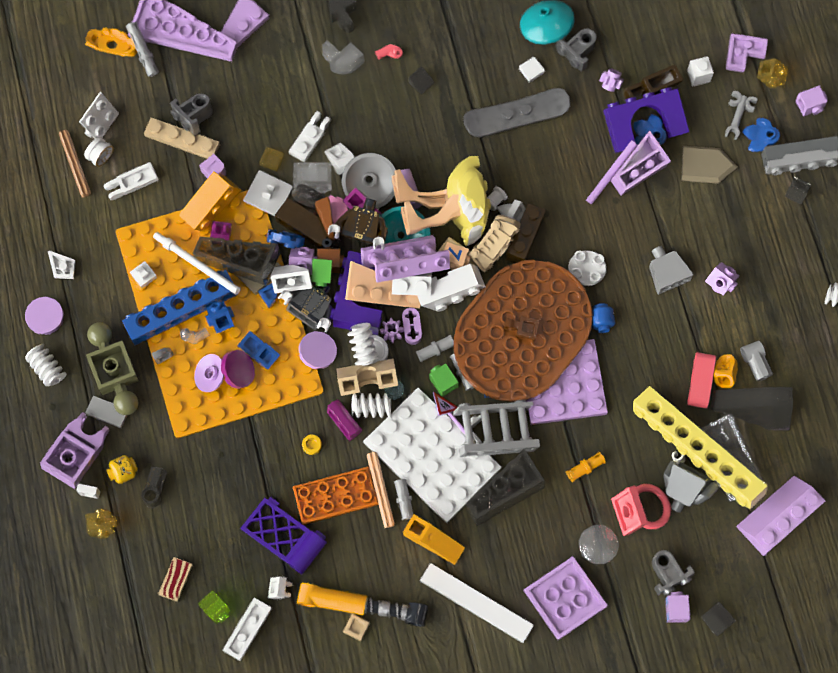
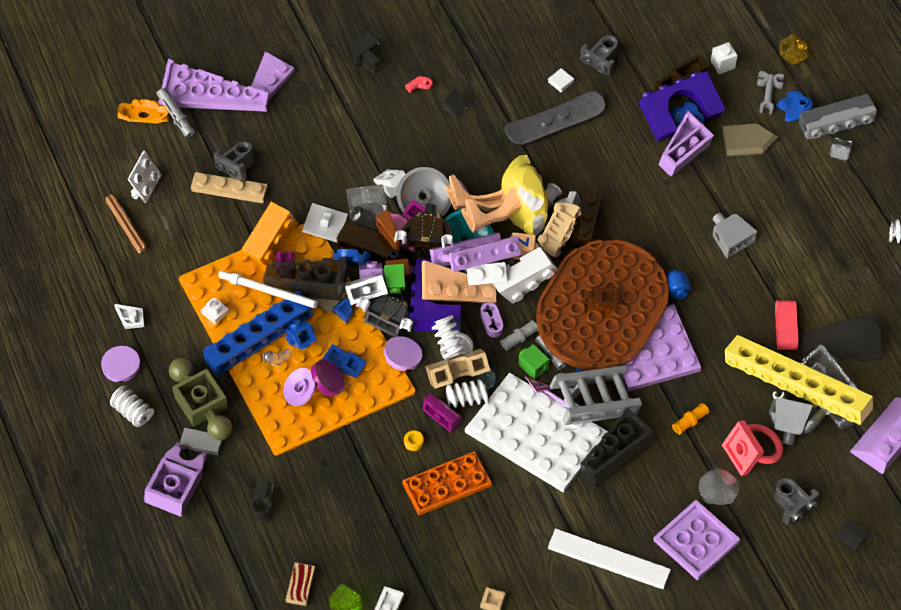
camera: 10 degrees left, 15 degrees down
white tile [77,484,101,499] -> none
white wheel [84,137,113,167] -> none
clear yellow brick [86,509,117,539] -> none
white hinge [104,162,159,200] -> none
yellow head [107,455,138,484] -> none
light grey tile [151,348,174,364] -> none
lavender piece [200,154,226,179] -> none
dark purple piece [240,497,327,575] -> none
clear yellow tile [259,147,284,171] -> none
white tile [268,576,292,599] -> none
white hinge [289,111,331,162] -> none
piece [297,583,428,627] -> none
clear brick [322,41,364,74] -> none
light nougat axle [367,452,394,528] -> none
lavender gear [380,318,404,343] -> none
light grey pin [394,479,413,520] -> none
light orange slope [403,514,465,565] -> none
teal dish [520,0,574,44] -> none
white dish [568,251,606,286] -> none
lavender bar [586,141,637,205] -> none
lavender gear [599,69,624,92] -> none
lavender brick [665,592,690,623] -> none
lavender brick [705,262,739,295] -> none
light orange rock [713,355,738,388] -> none
lavender plate [726,33,768,72] -> none
light grey piece [740,341,773,381] -> none
lavender brick [796,86,827,117] -> none

